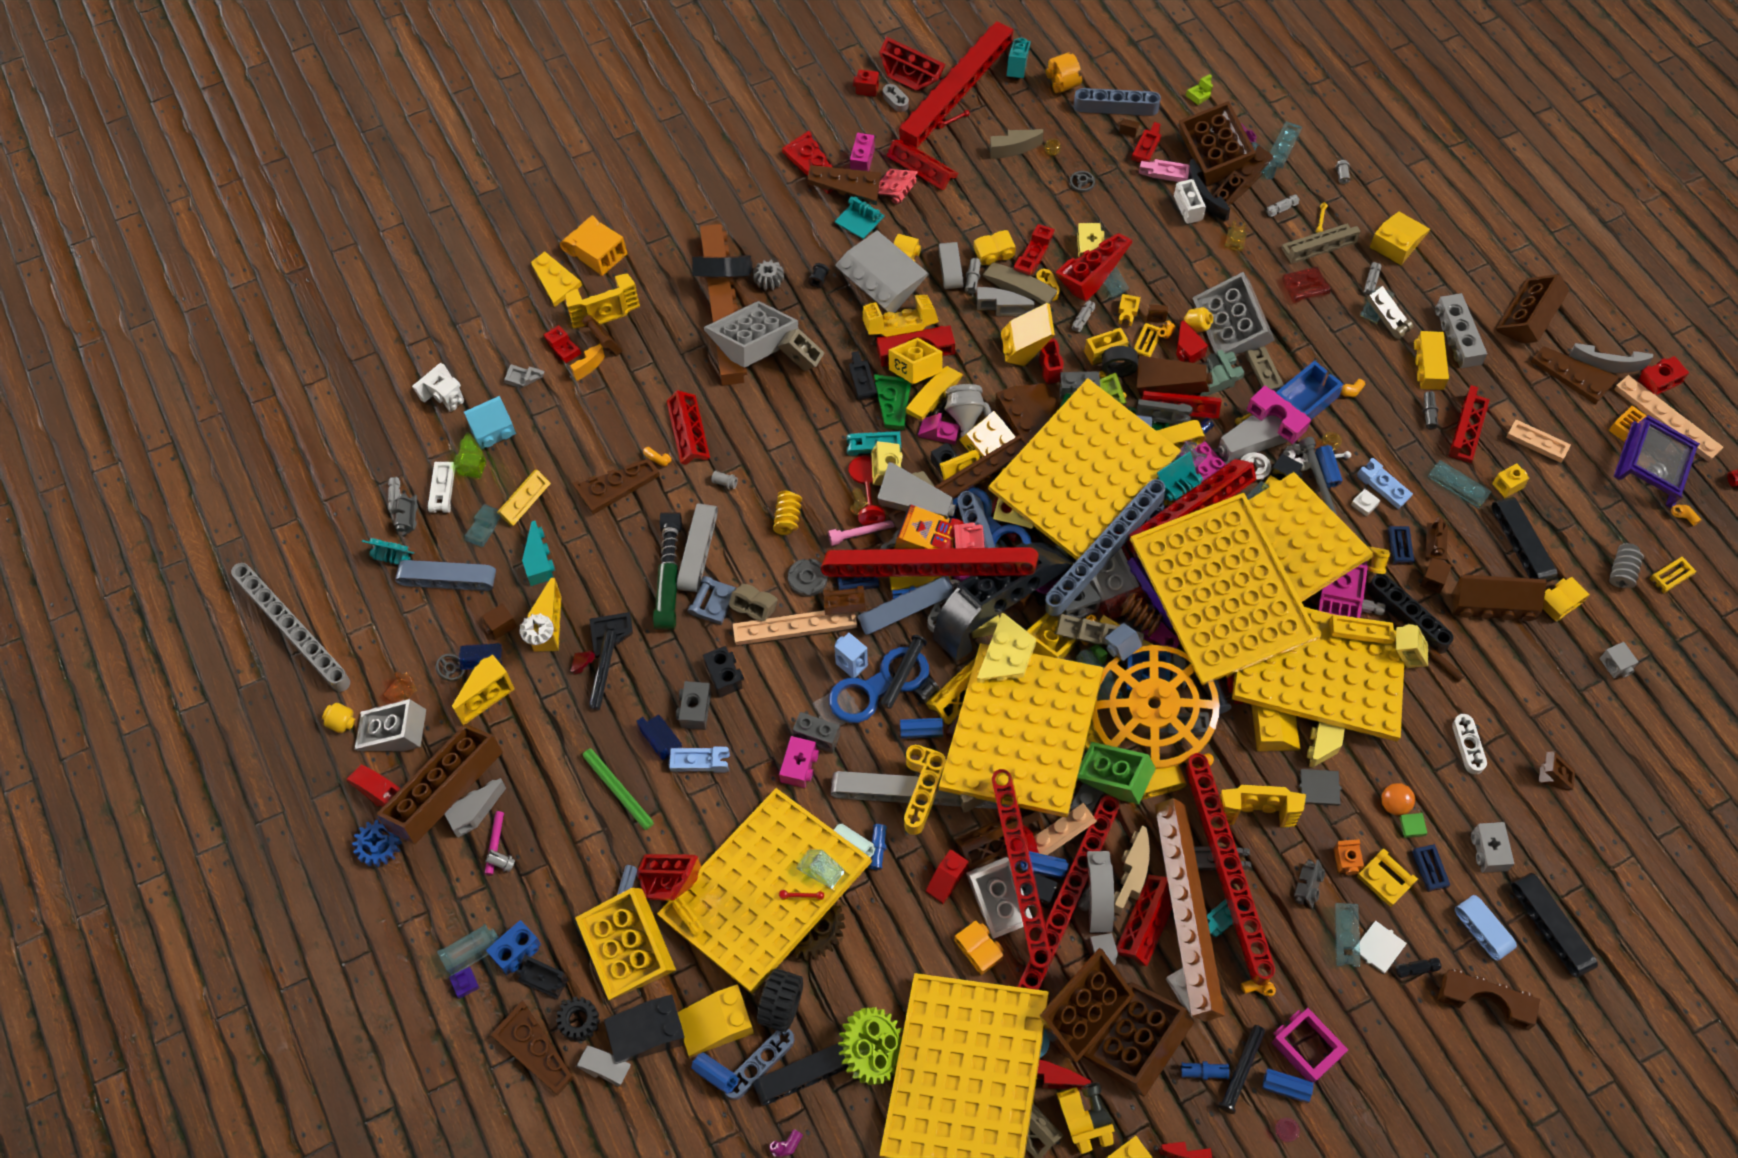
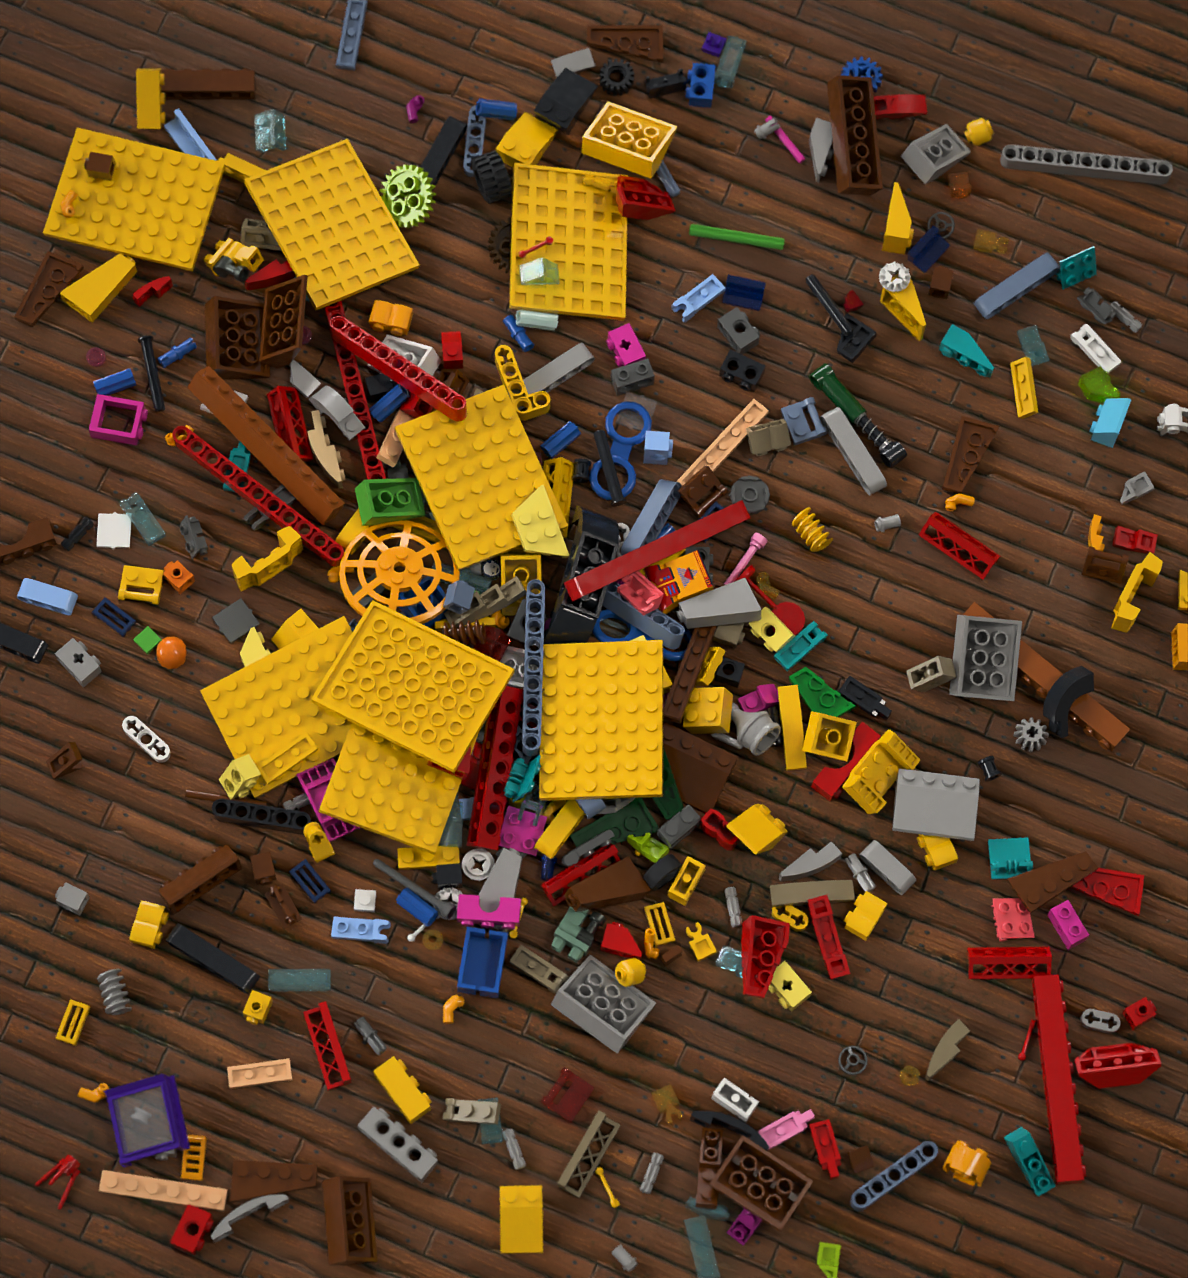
camera: 135 degrees right, 10 degrees up
none -> clear yellow plate [973,229,1009,253]

